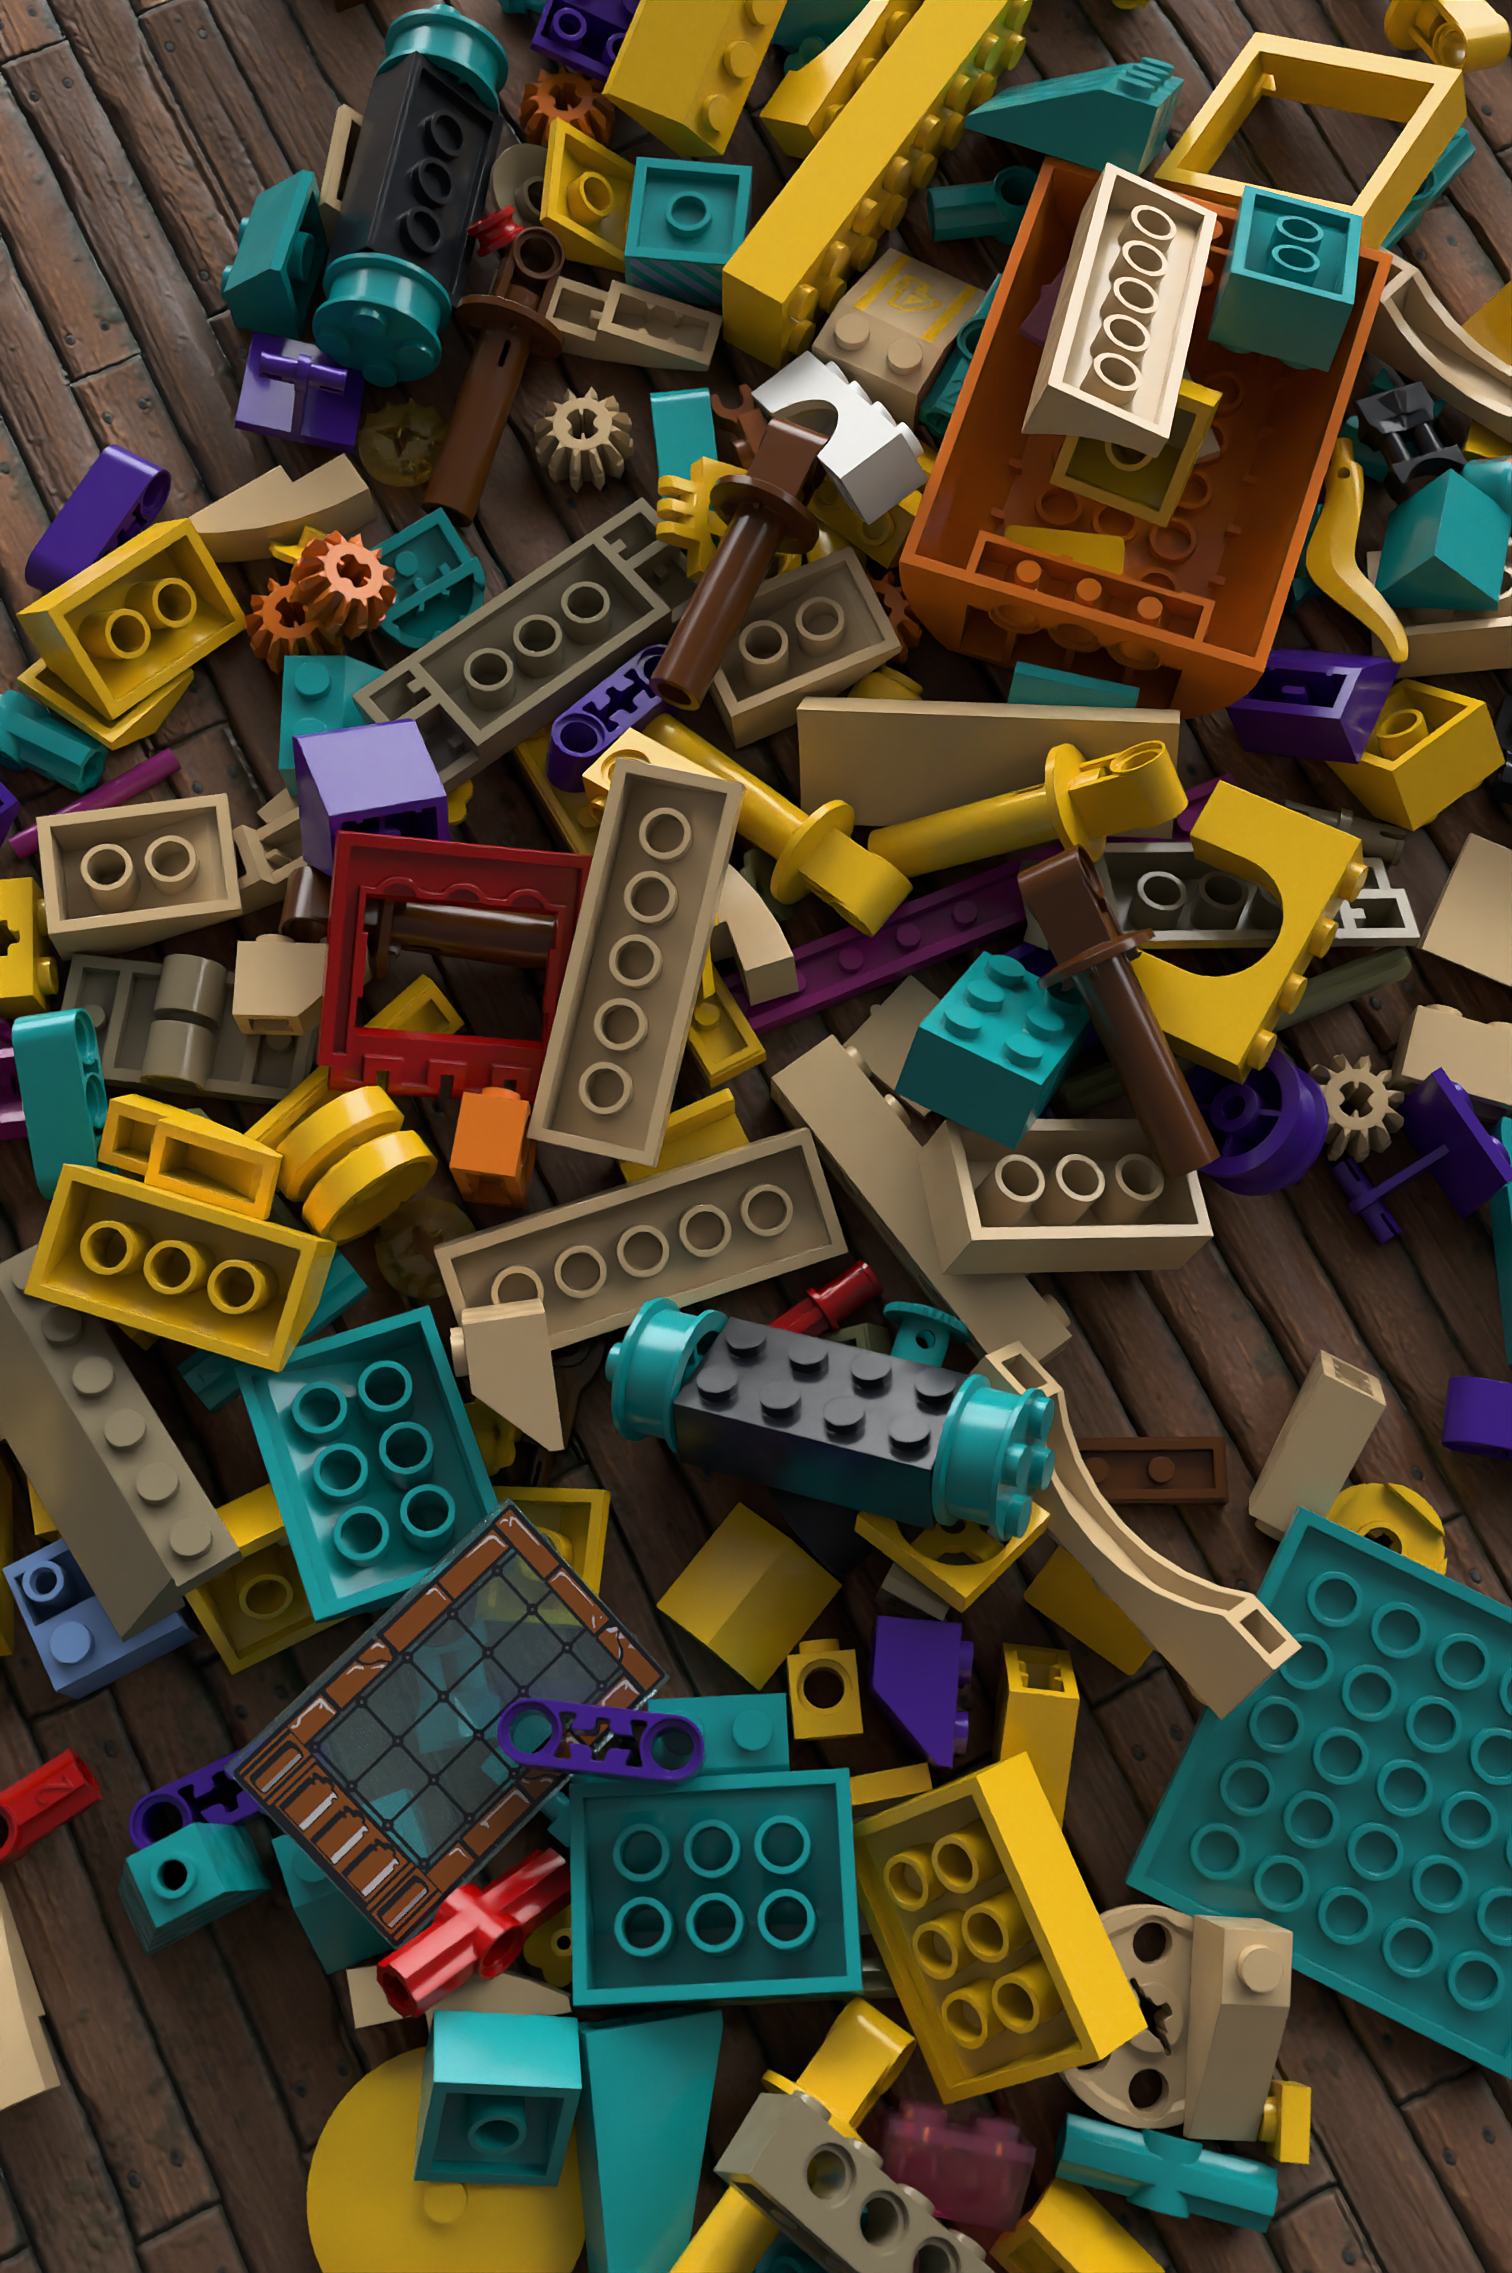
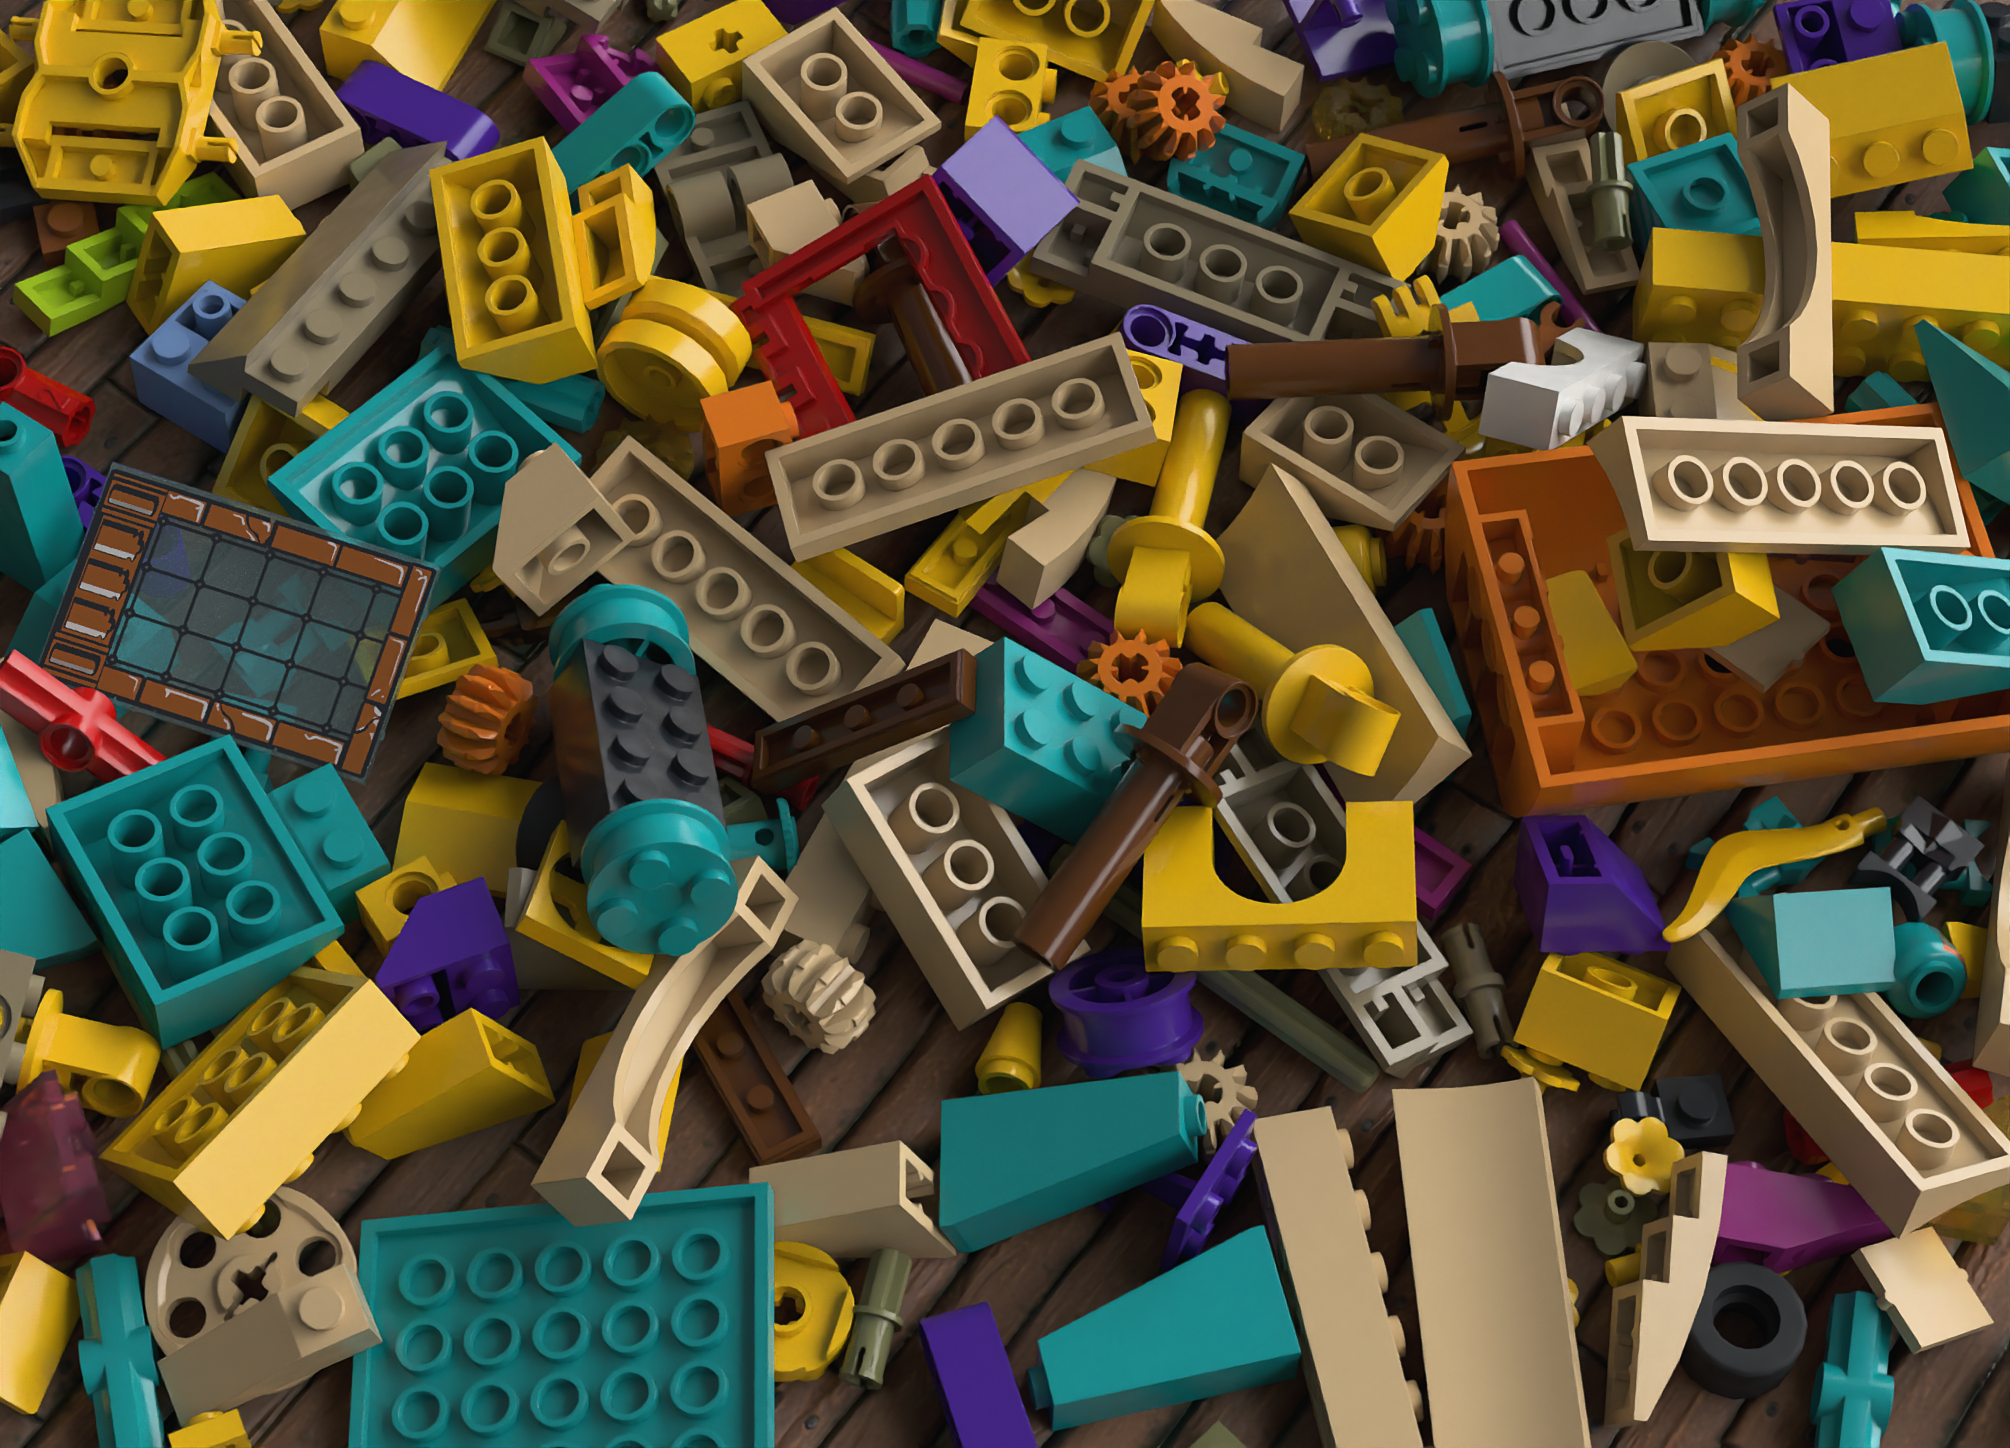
camera: 60 degrees right, 15 degrees down
red bush [466,204,524,257] -> none
dark purple beam [497,1698,706,1786] -> none
none -> orange gear [437,664,538,776]
none -> reddish brown tile [752,648,977,796]
none -> tan gear [761,939,876,1054]
none -> olive axle [838,1247,912,1390]
none -> teal slope [939,1071,1207,1253]
none -> yellow brick [964,37,1057,144]
none -> yellow cone [975,1002,1043,1095]
none -> orange gear [1076,627,1183,720]
none -> yellow slope [1288,133,1449,282]
none -> magenta bar [1498,220,1604,334]
none -> yellow plant [1500,1045,1580,1095]
none -> olive axle [1586,132,1634,251]
none -> tan arch [1737,83,1834,422]

